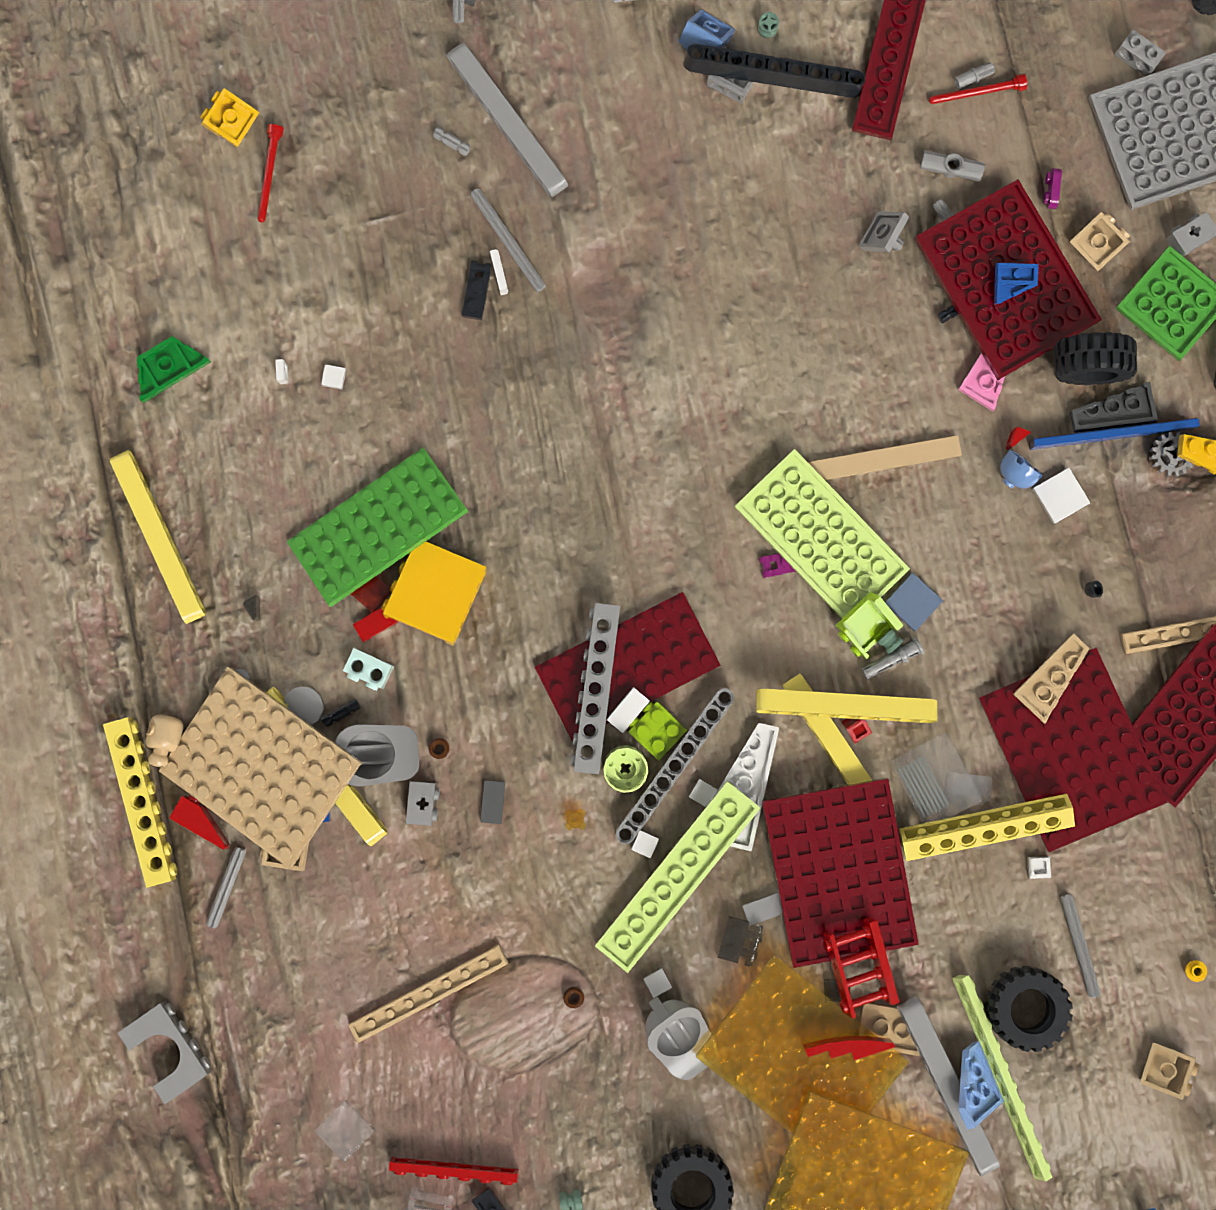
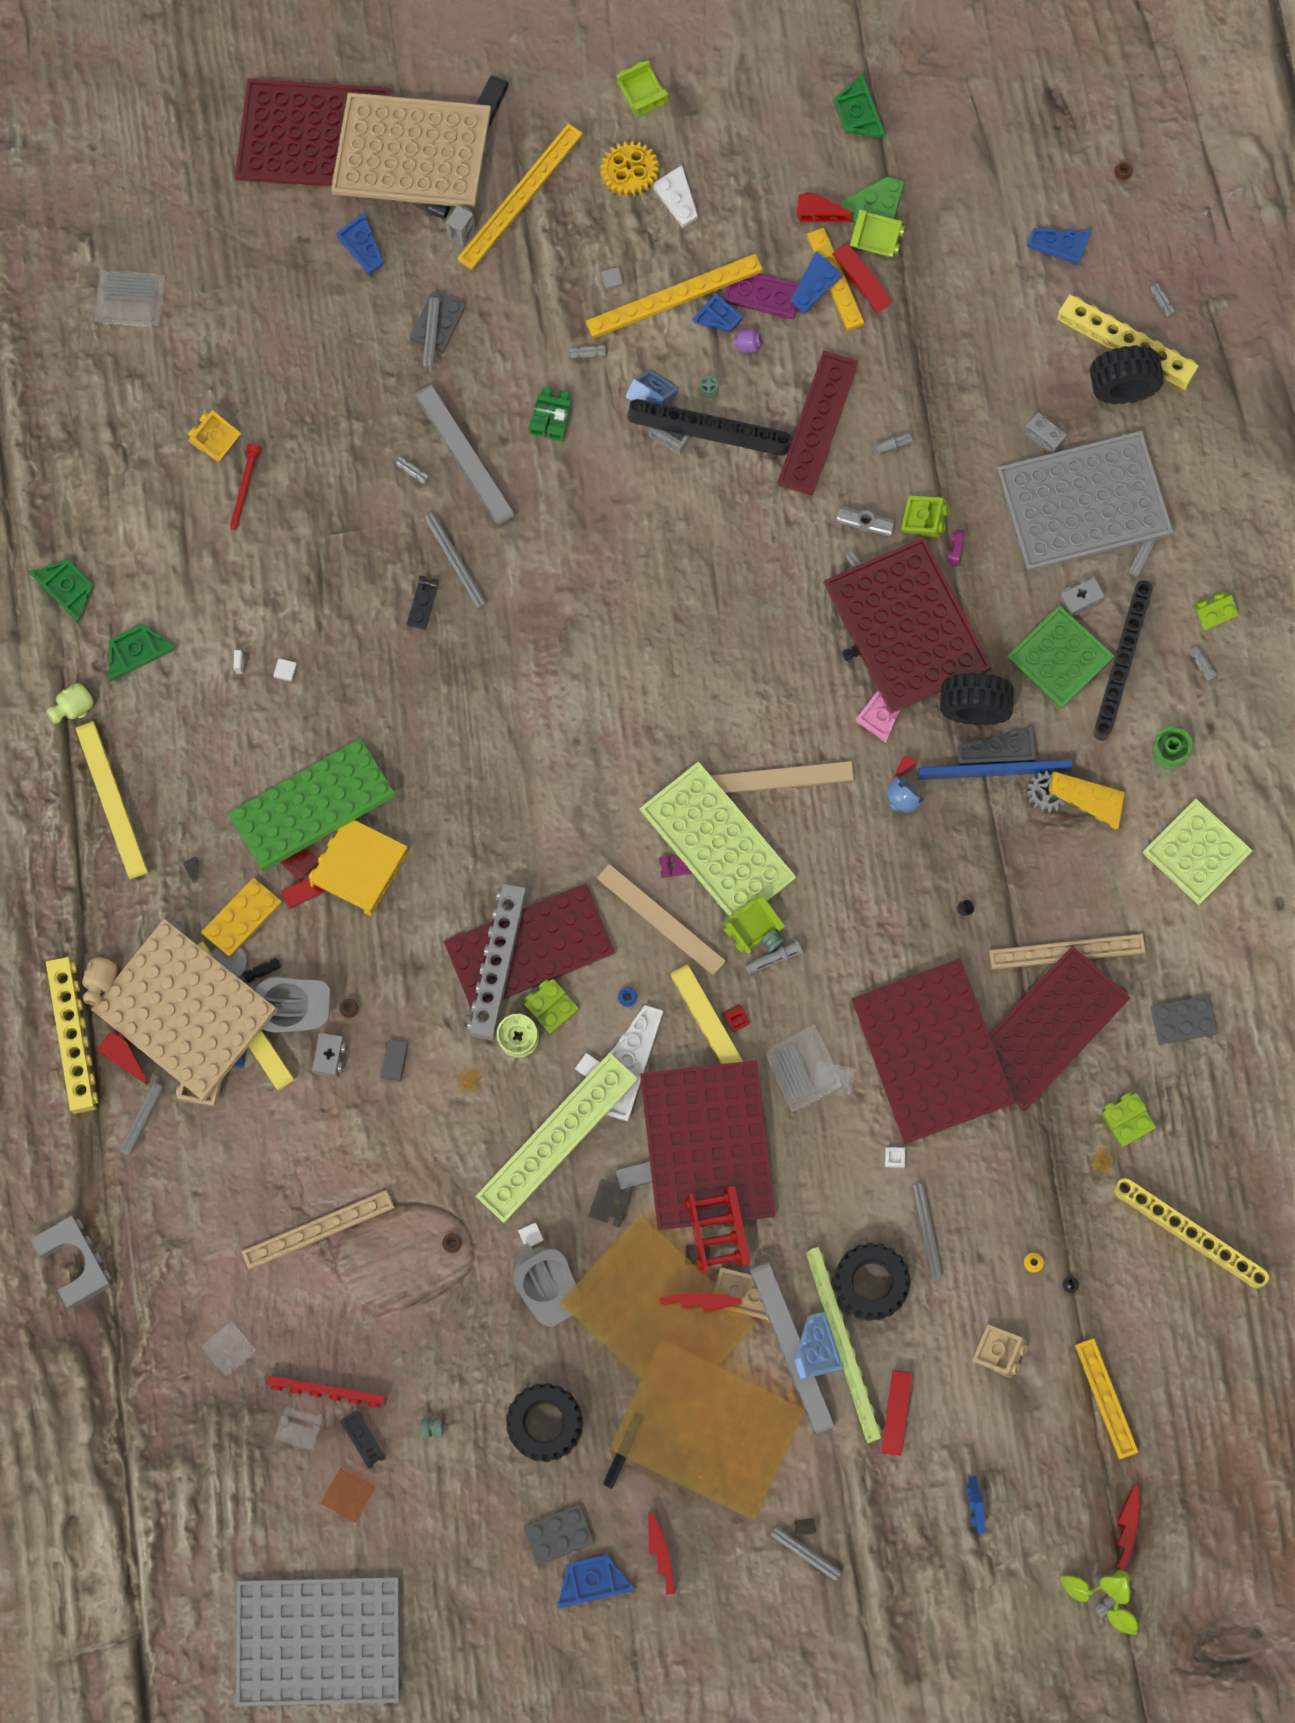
camera: 10 degrees right, 10 degrees down
light aqua brick [343,648,394,691] -> none
white tile [490,249,508,295] -> none
white tile [607,687,649,733] -> none
light grey beam [616,688,734,844] -> none
white tile [631,830,659,858] -> none
light yellow beam [756,689,938,723] -> none
light grey tile [859,211,909,252] -> none
sand blue tile [885,573,943,632] -> none
light yellow brick [899,794,1075,861] -> none
red piece [929,74,1027,104] -> none
blue wing [994,263,1038,304] -> none
tan wing [1013,633,1089,724] -> none
white tile [1032,468,1090,524] -> none
tan plate [1070,212,1130,271] -> none
none -> green wing [29,559,94,623]
none -> yellowish green piece [46,683,94,724]
none -> yellow plate [201,877,282,958]
none -> green hips [528,387,571,441]
none -> tan tile [597,864,726,976]
none -> blue plate [618,987,637,1007]
none -> red slope [881,1369,912,1456]
none -> lime plate [901,496,950,538]

